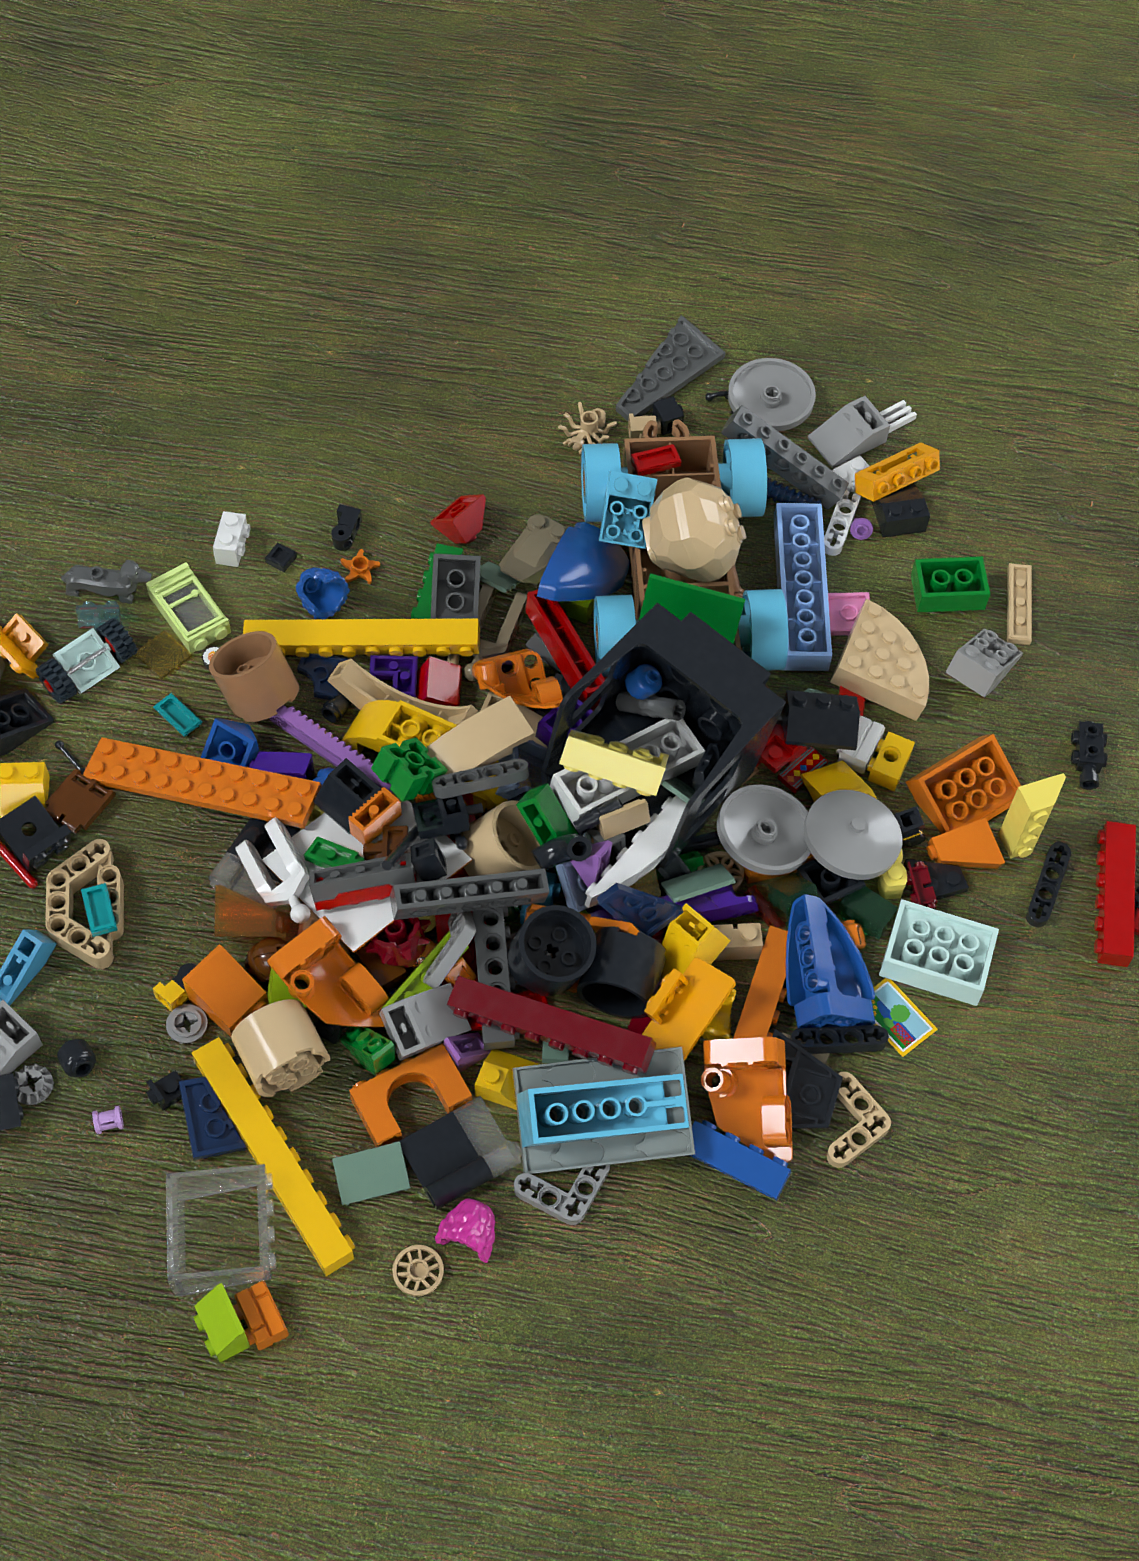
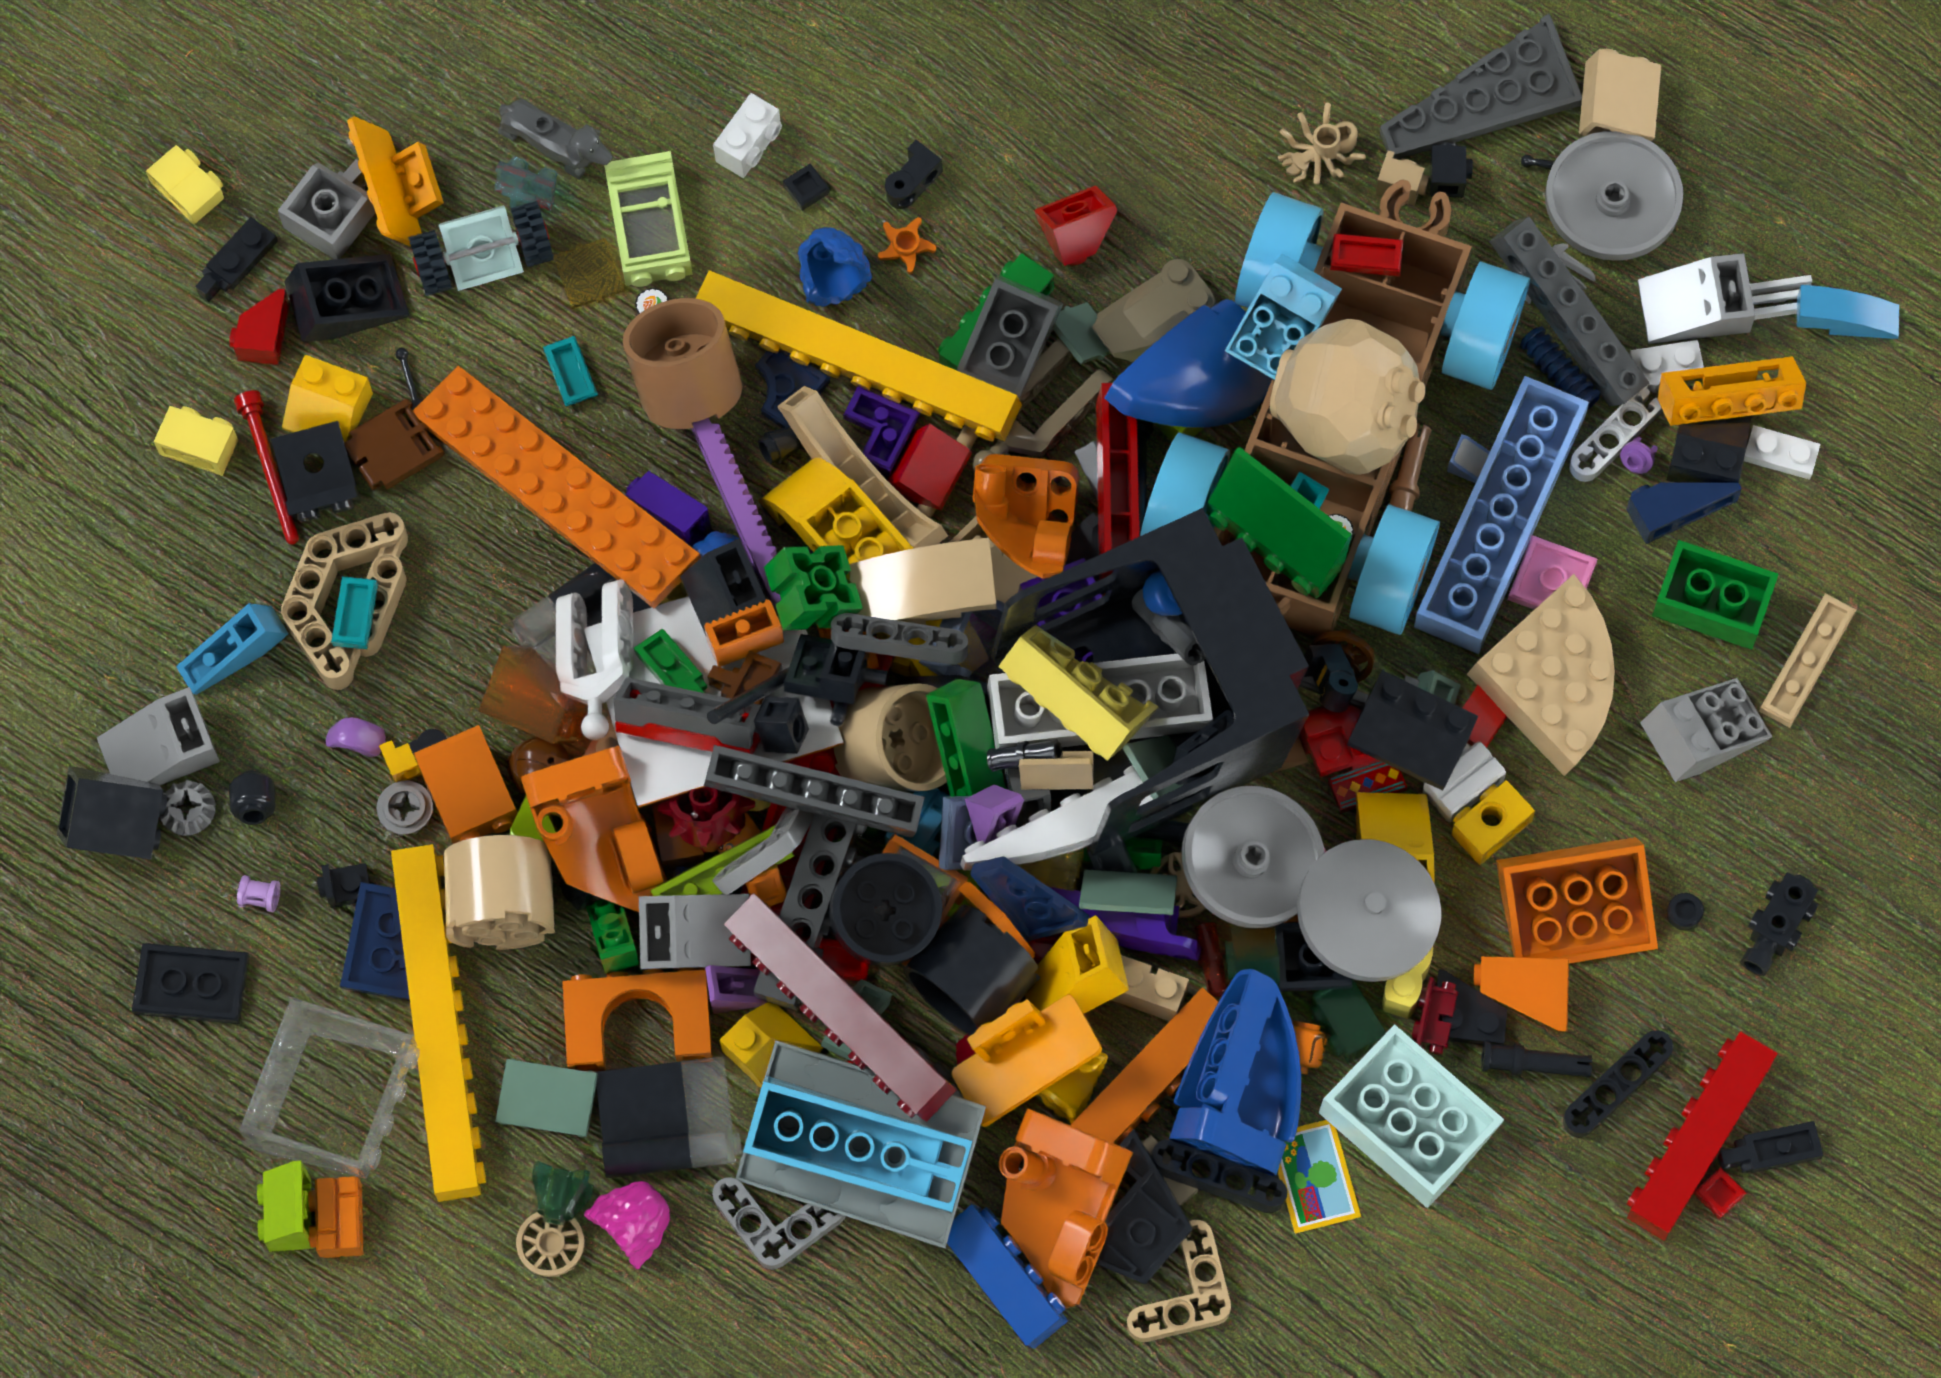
camera: 30 degrees right, 10 degrees up
blue slope [200,718,259,768] -> none
black cylinder [531,834,592,871] -> none
black leg [894,806,926,847] -> none
light yellow slope [998,773,1066,859] -> none
none -> black tile [132,943,250,1024]
none -> medium lavender hair [326,717,386,757]
none -> clear green brick [532,1161,594,1225]
none -> white slope [1447,434,1490,483]
none -> black pin [1481,1040,1592,1078]
none -> tan brick [1579,49,1661,141]
none -> dark blue slope [1626,482,1742,544]
none -> black tile [1666,893,1704,930]
none -> white plate [1744,425,1820,480]
none -> dark azure slope [1796,285,1899,339]

